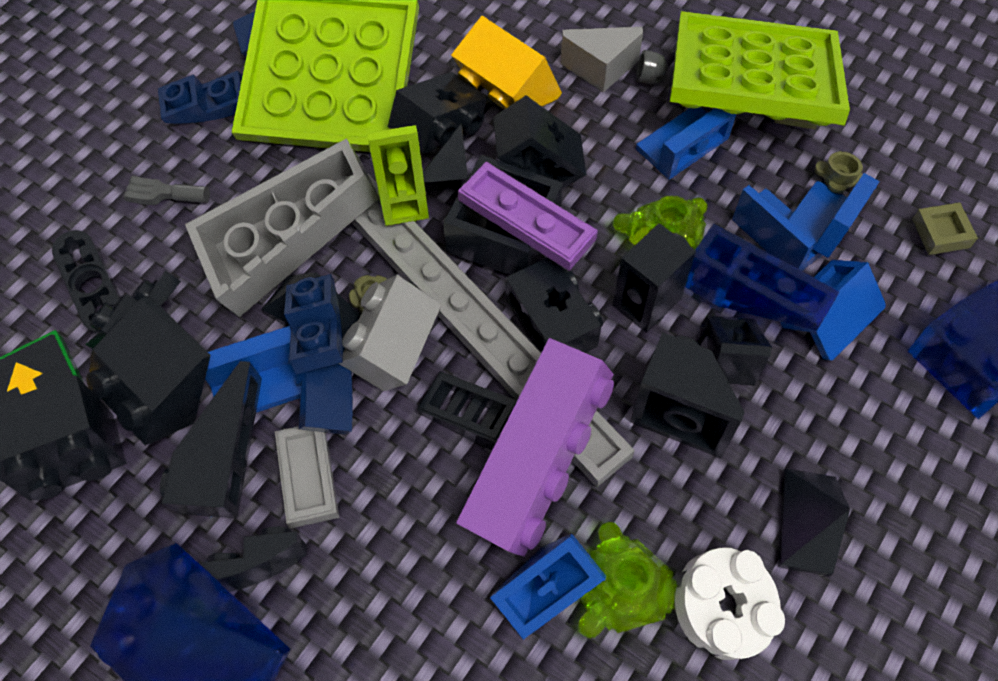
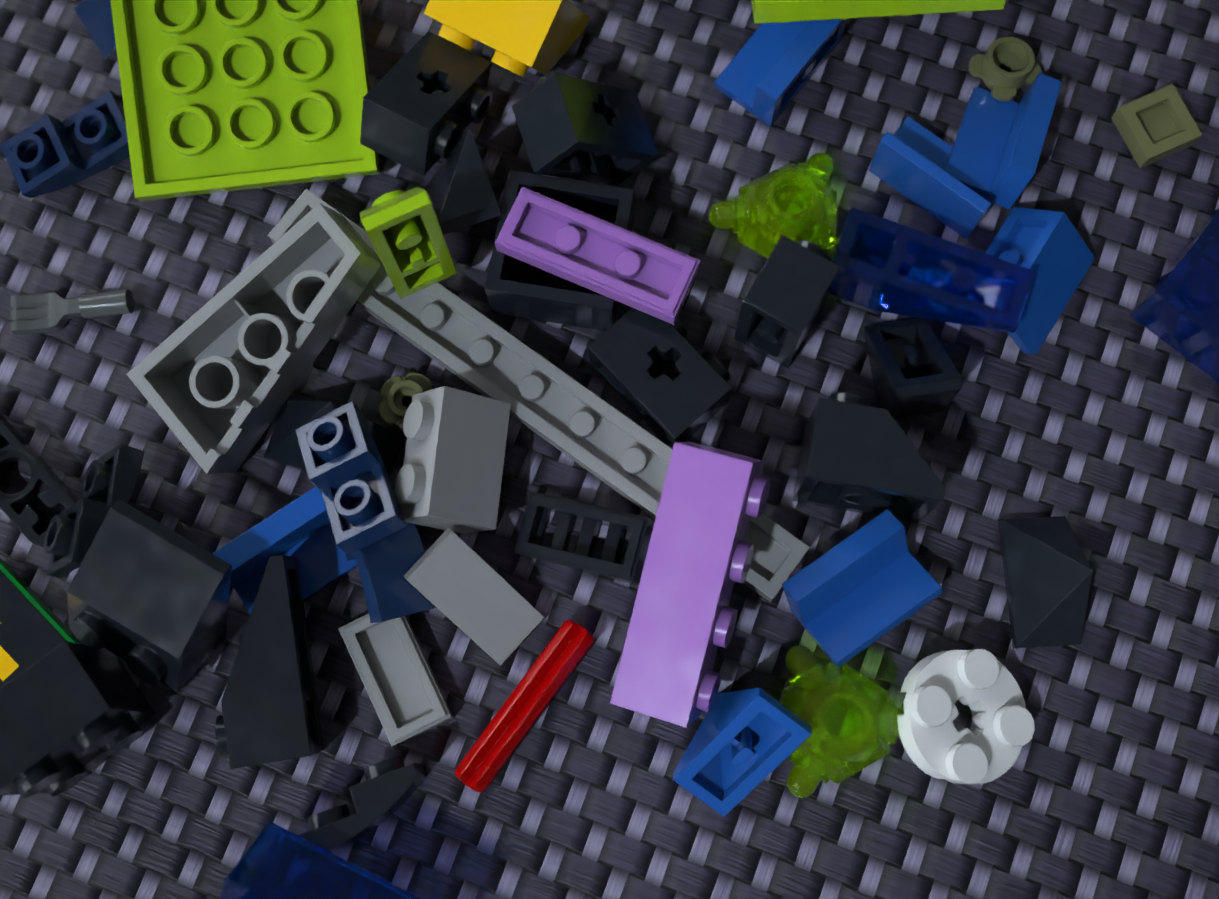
camera: 10 degrees left, 15 degrees up
none -> light grey tile [403,528,544,666]
none -> red axle [455,619,594,793]
none -> blue panel [782,509,943,668]

